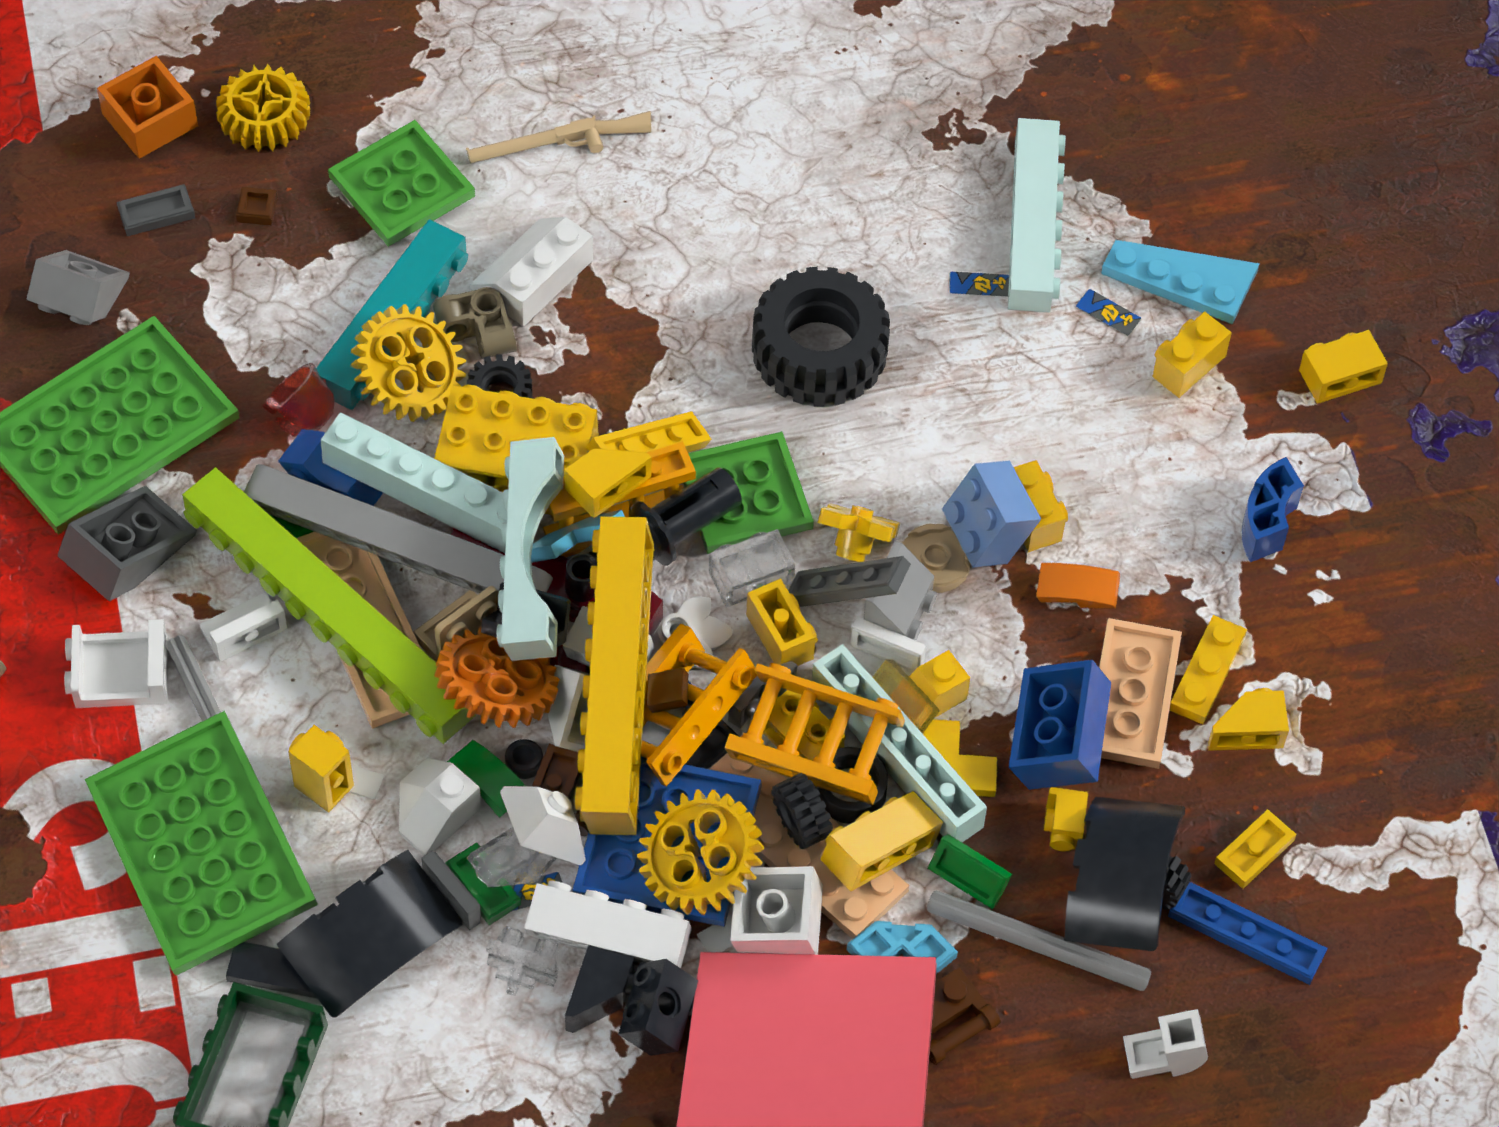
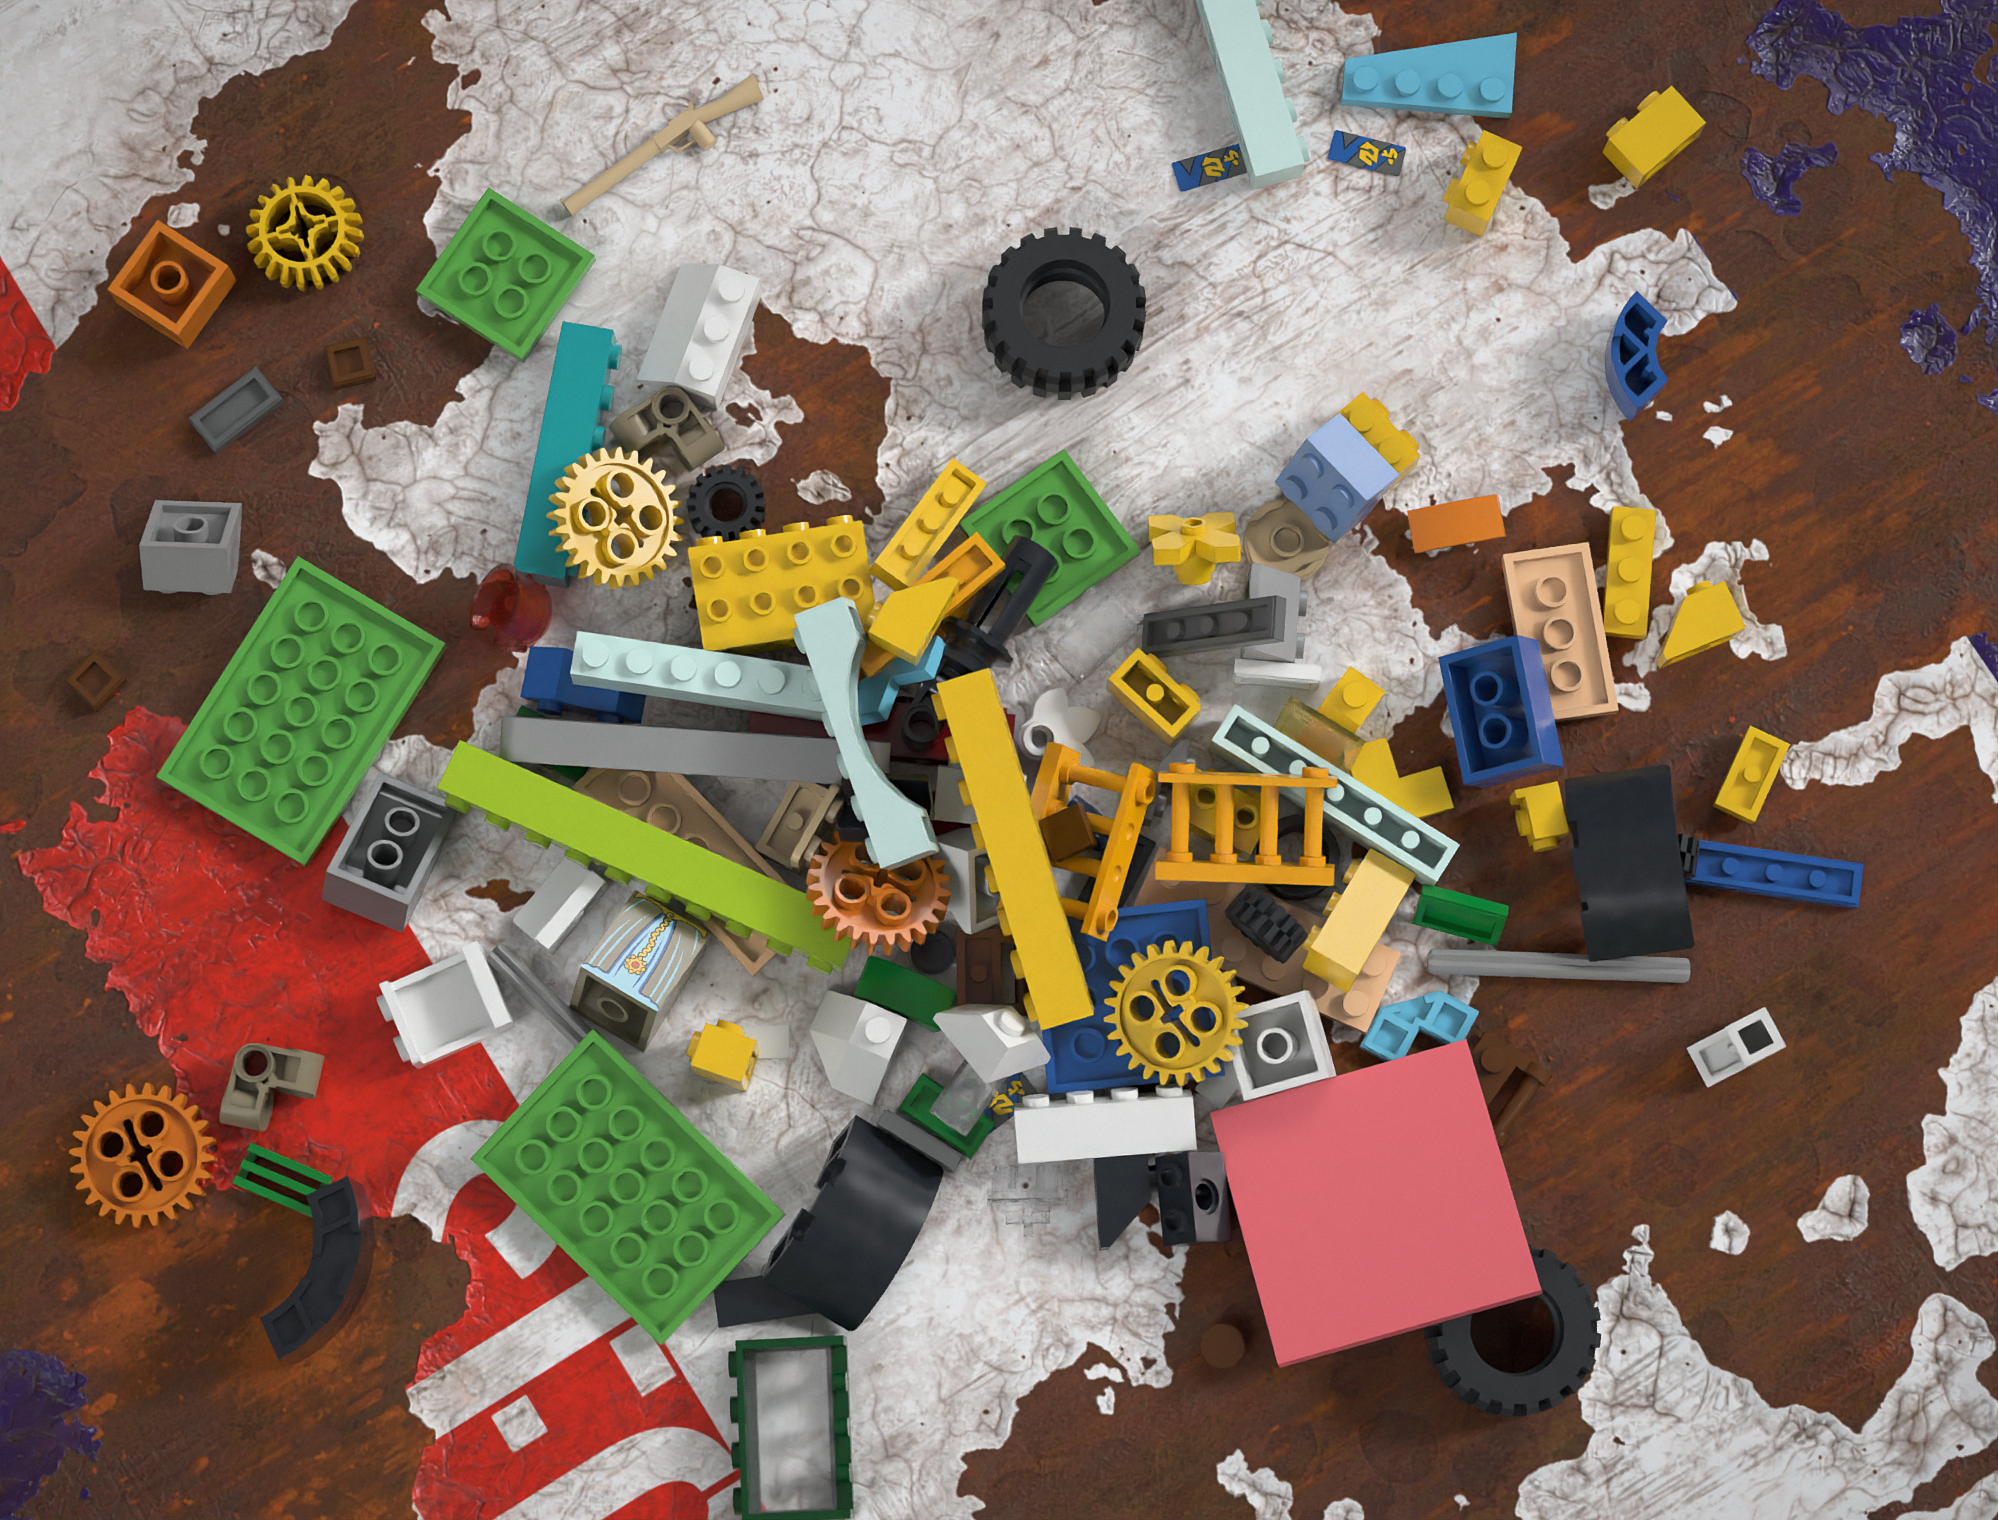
camera: 20 degrees left, 20 degrees up
none -> dark tan slope [569,890,711,1053]

